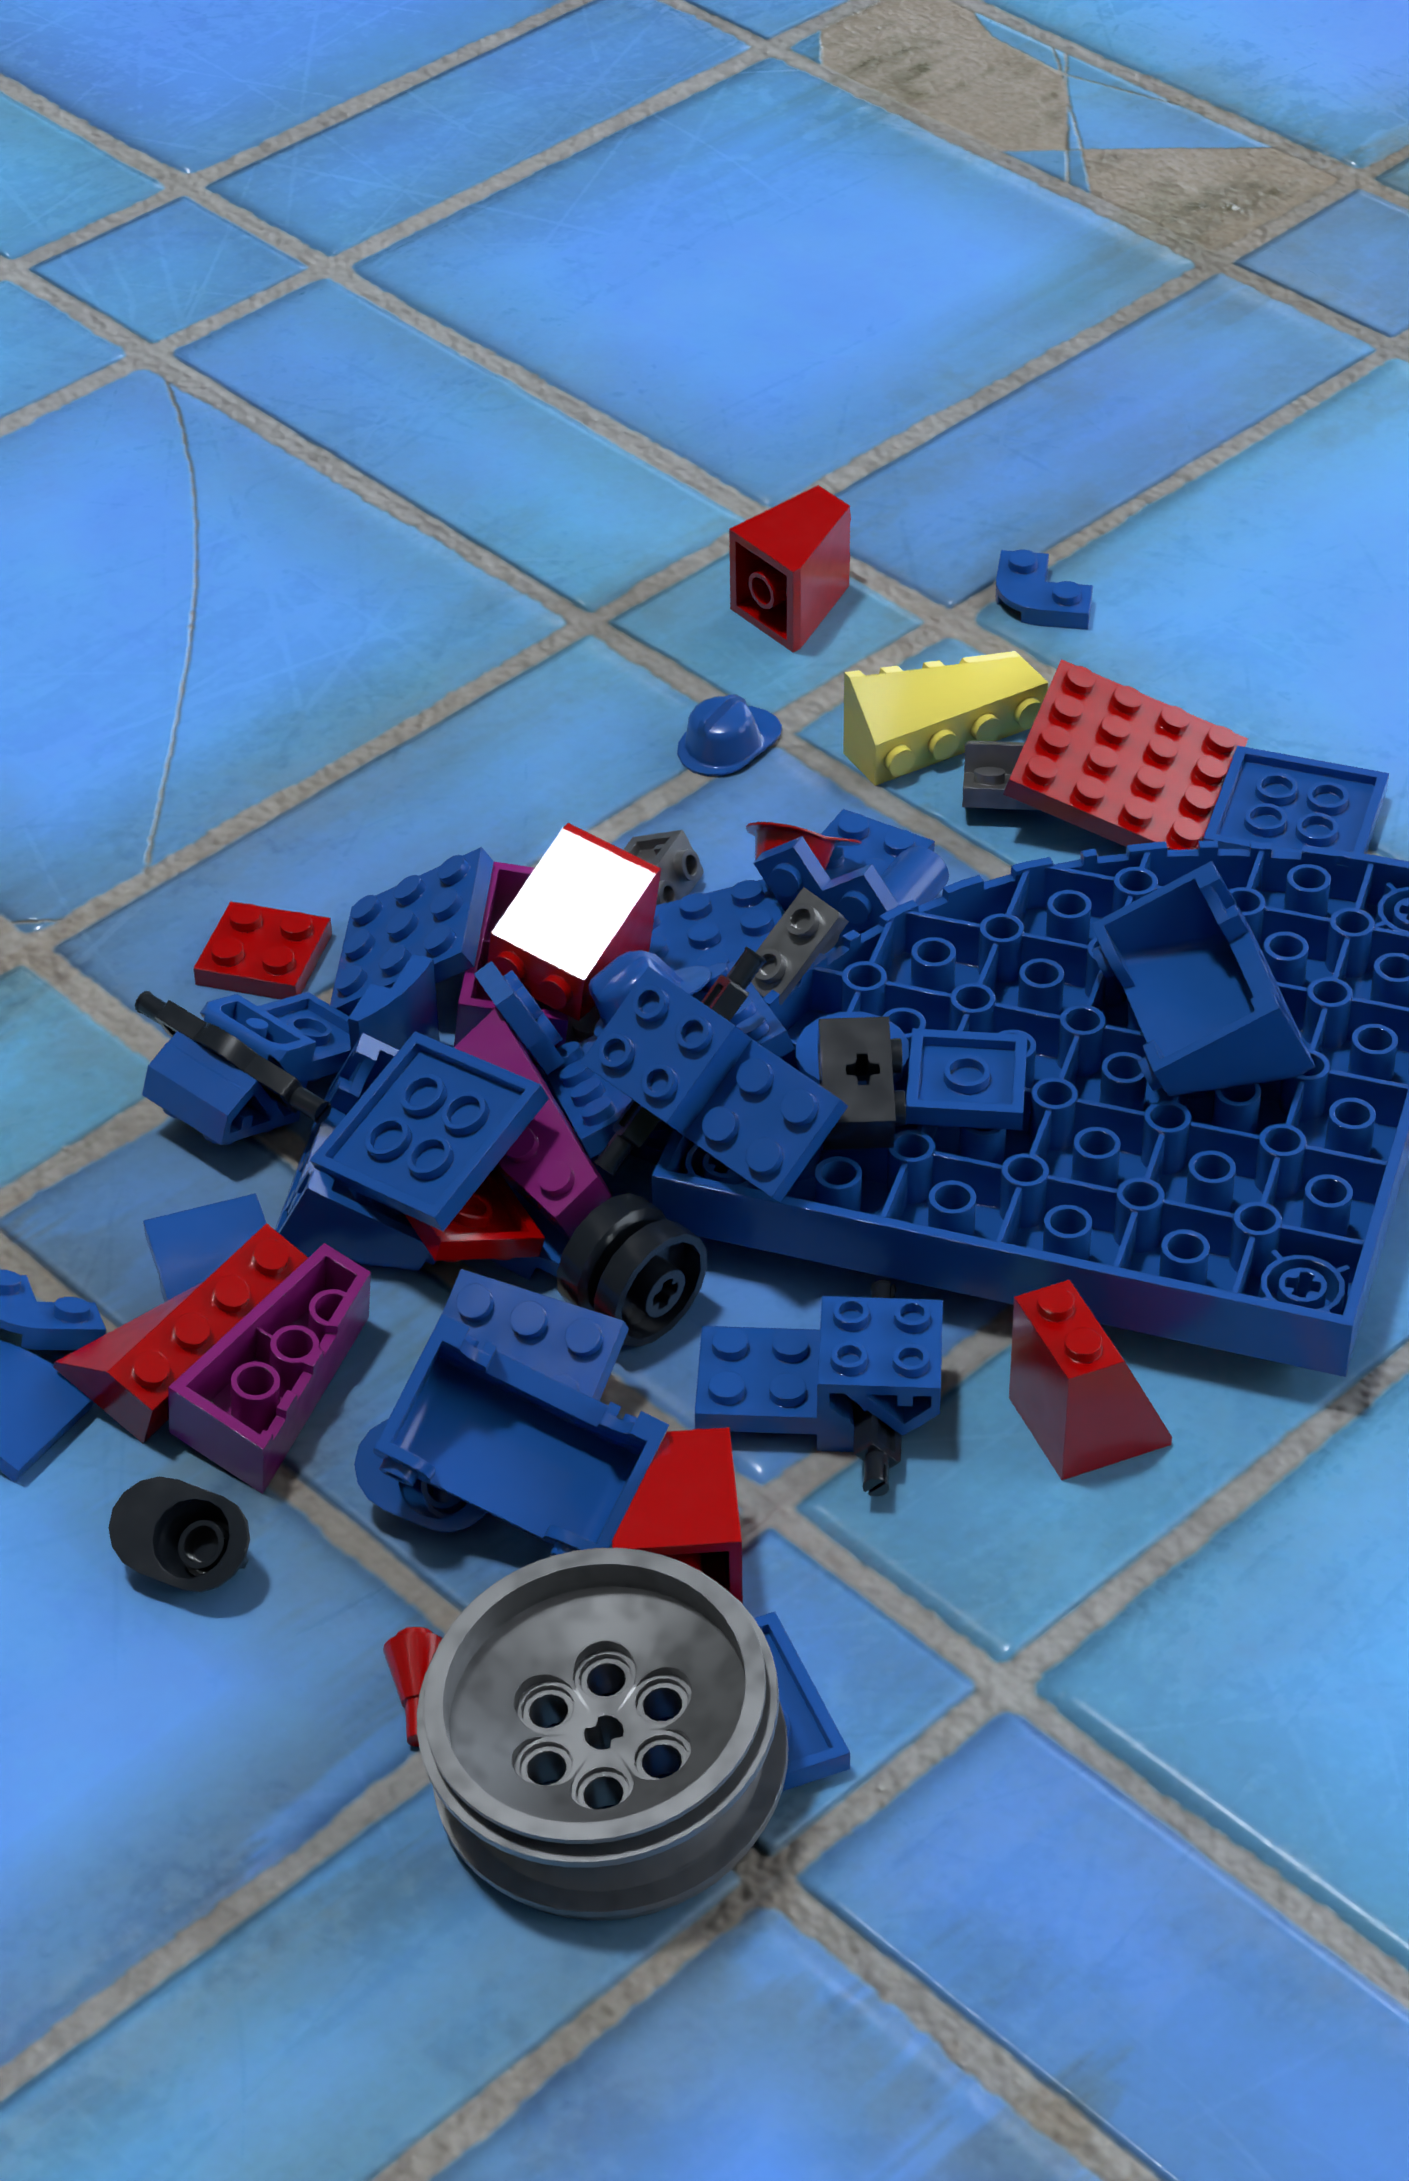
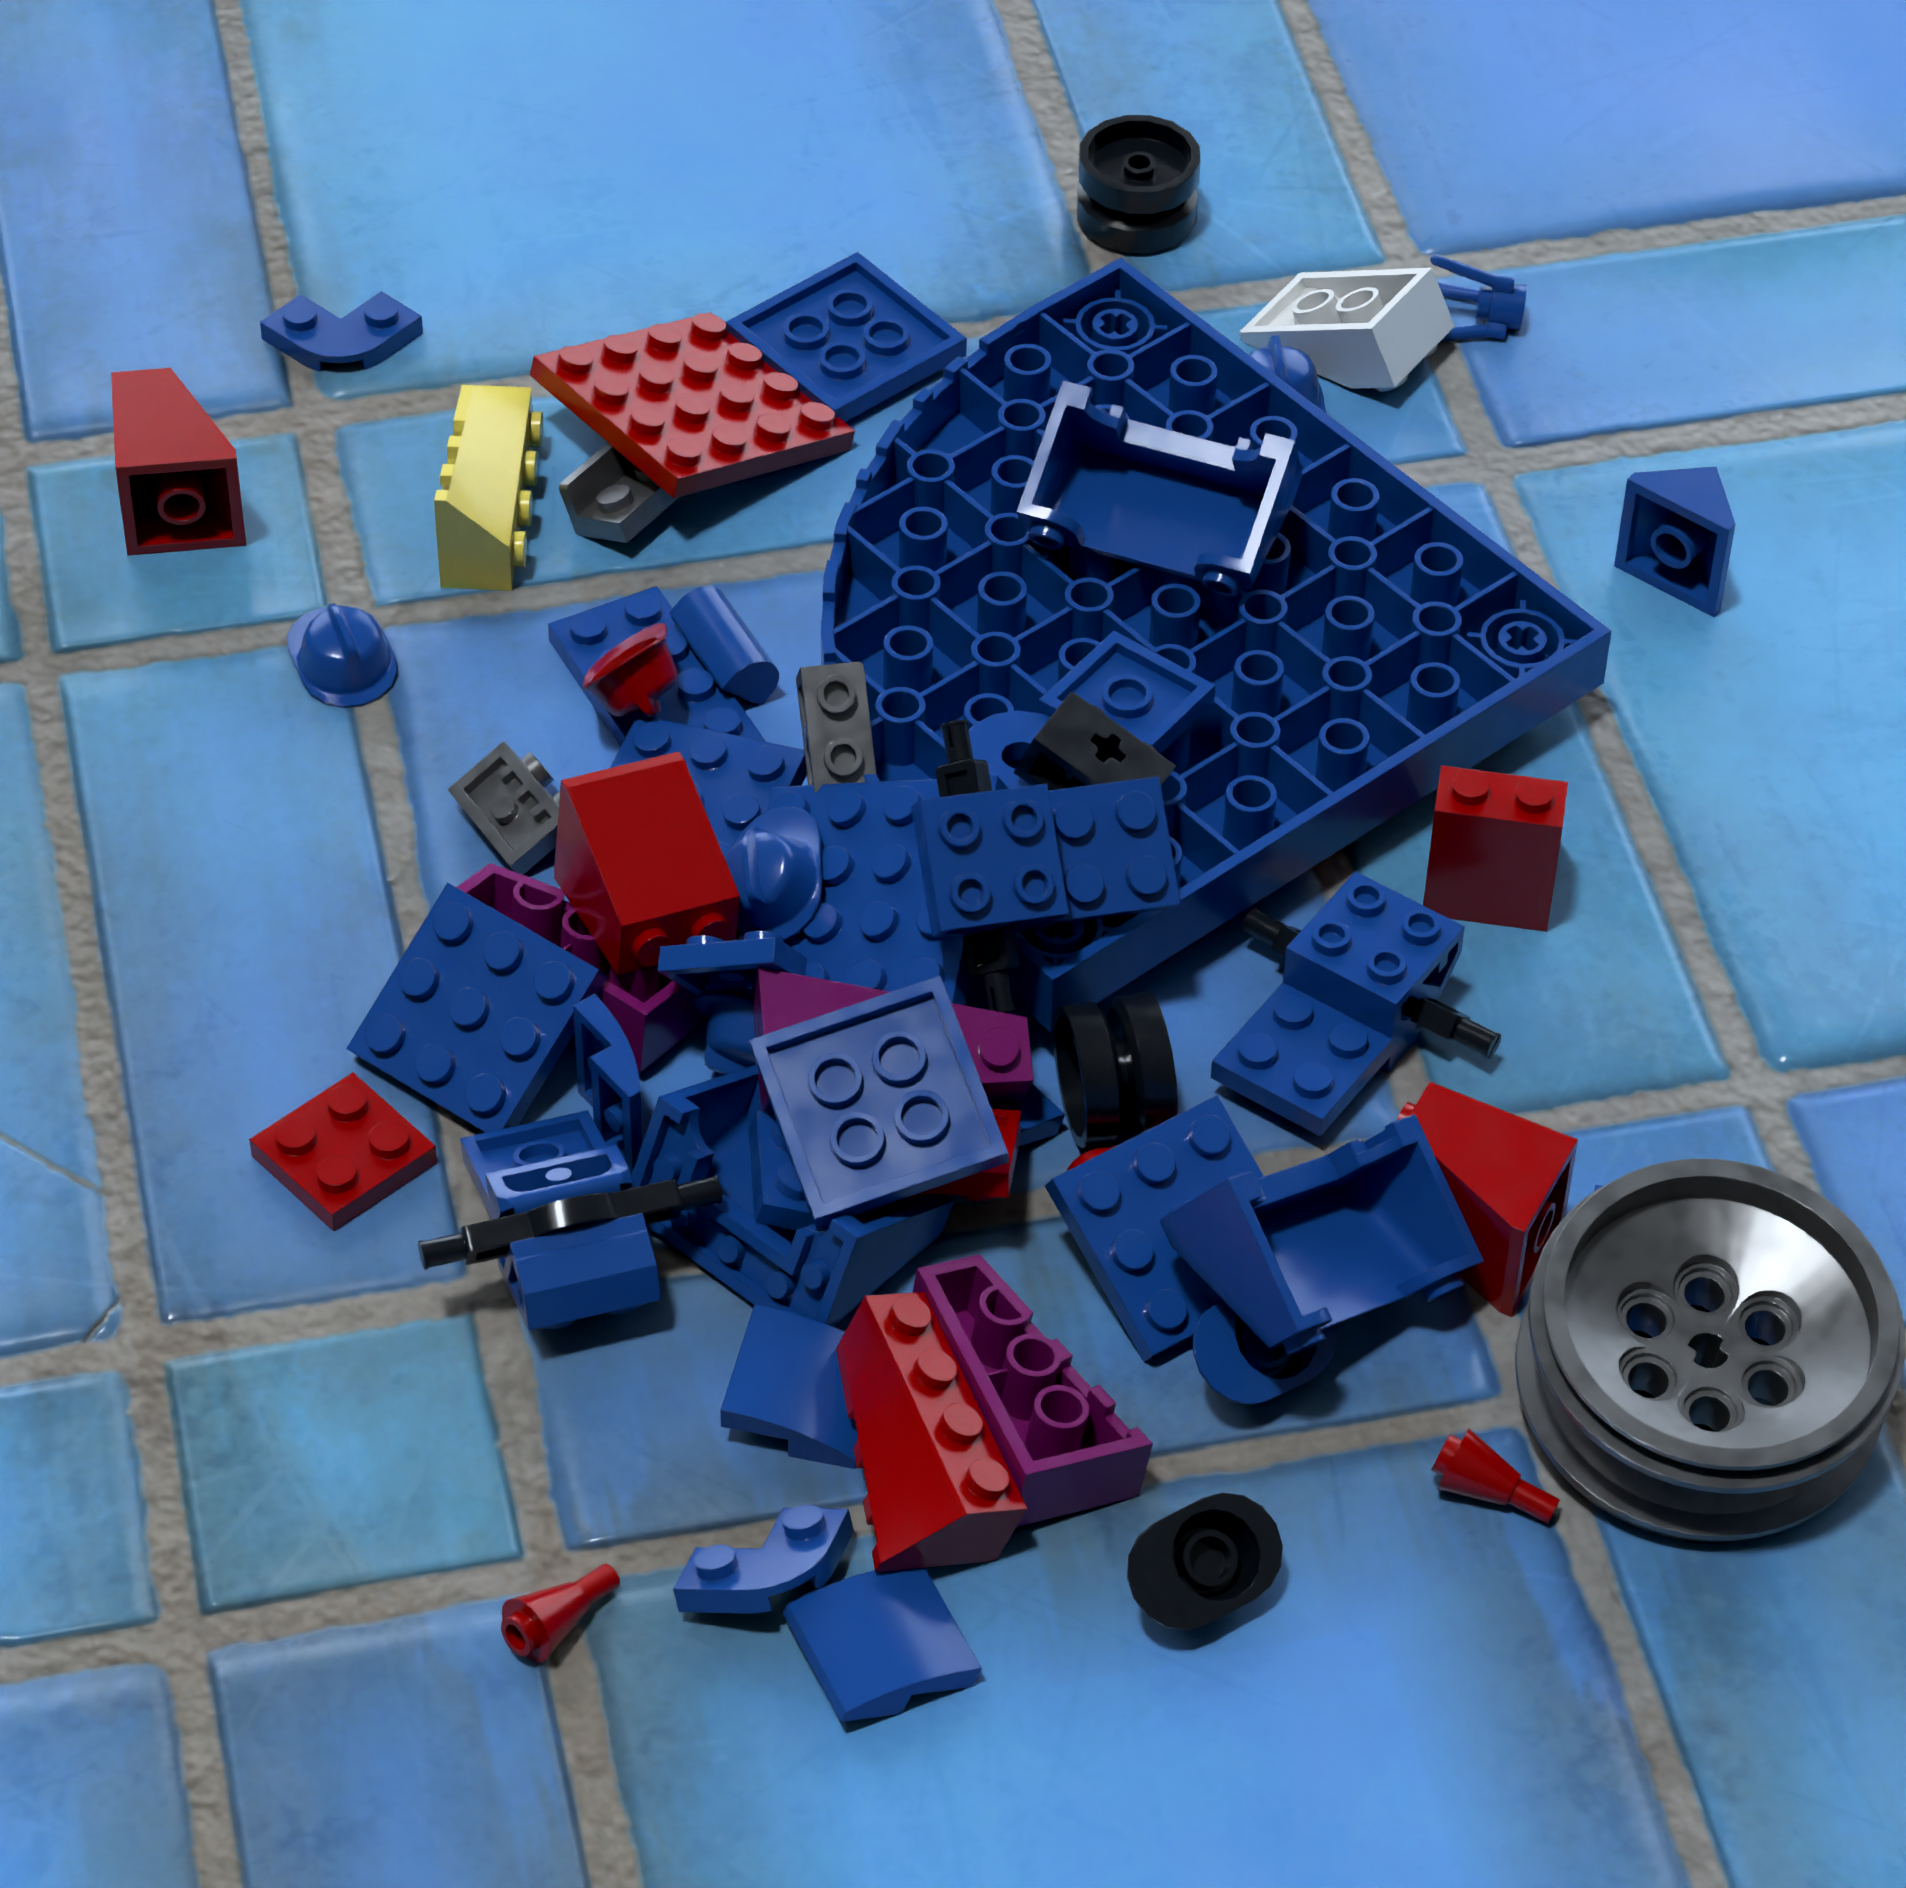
camera: 60 degrees left, 5 degrees up
blue plate [753,836,899,937] -> none

